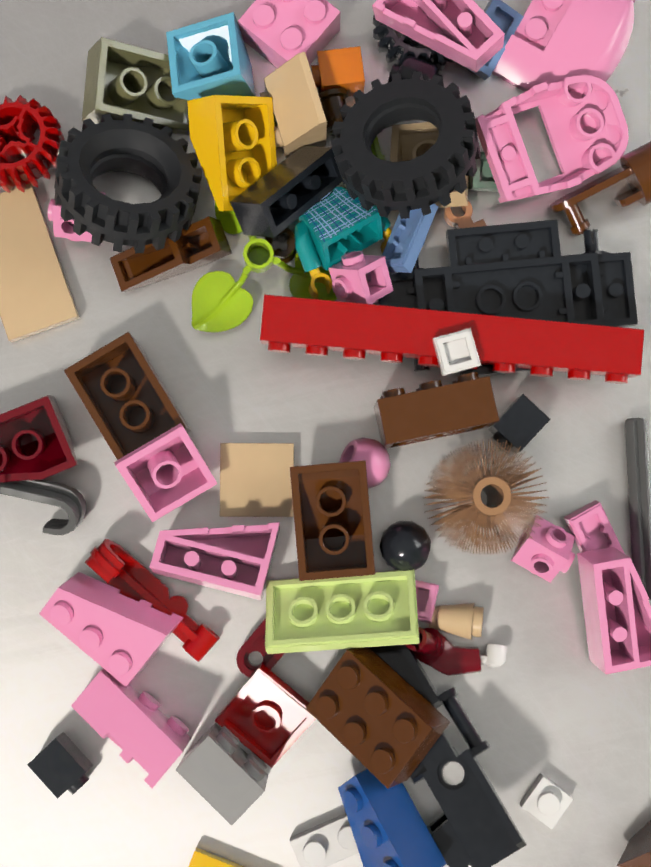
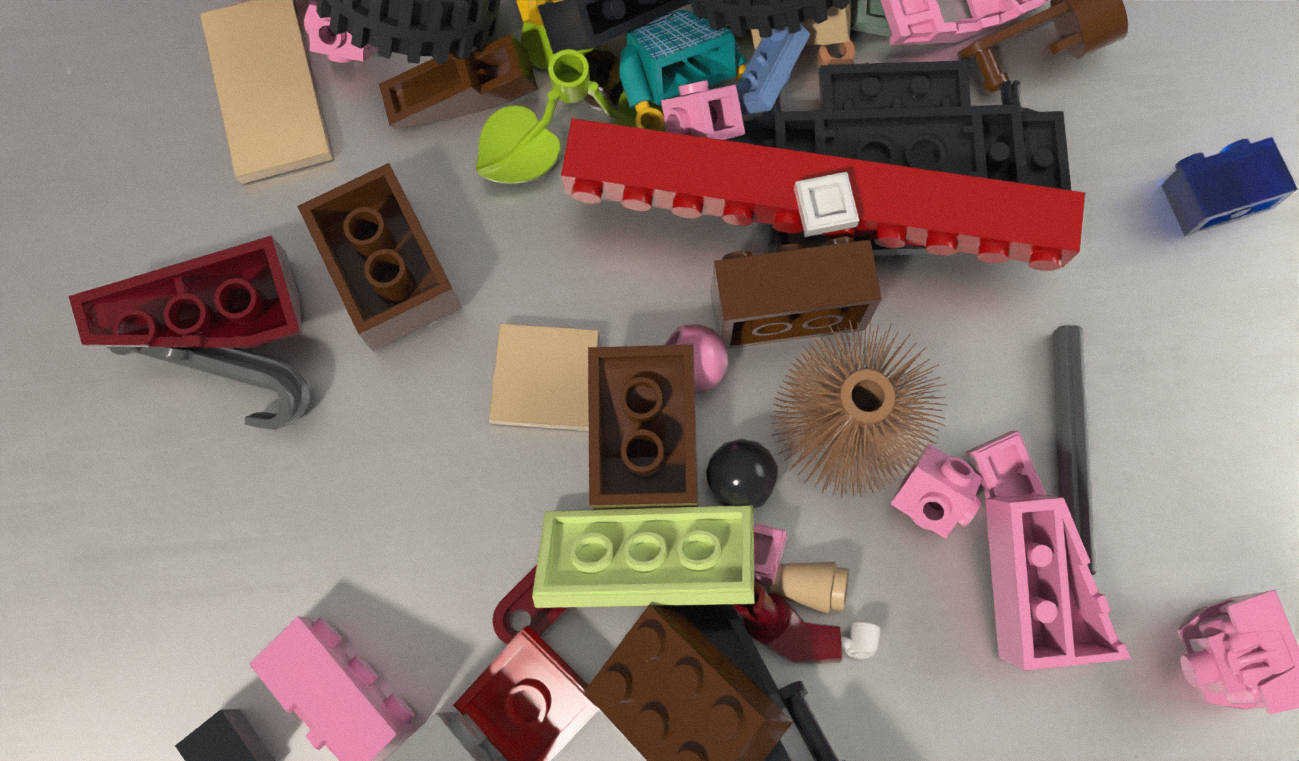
camera: 10 degrees right, 10 degrees down
bright pink wedge [39,572,184,687] -> none
red piece [85,539,220,662] -> none
bright pink slope [114,423,217,522] -> none
bright pink wedge [149,522,280,600] -> none
black brick [488,394,550,454] -> none

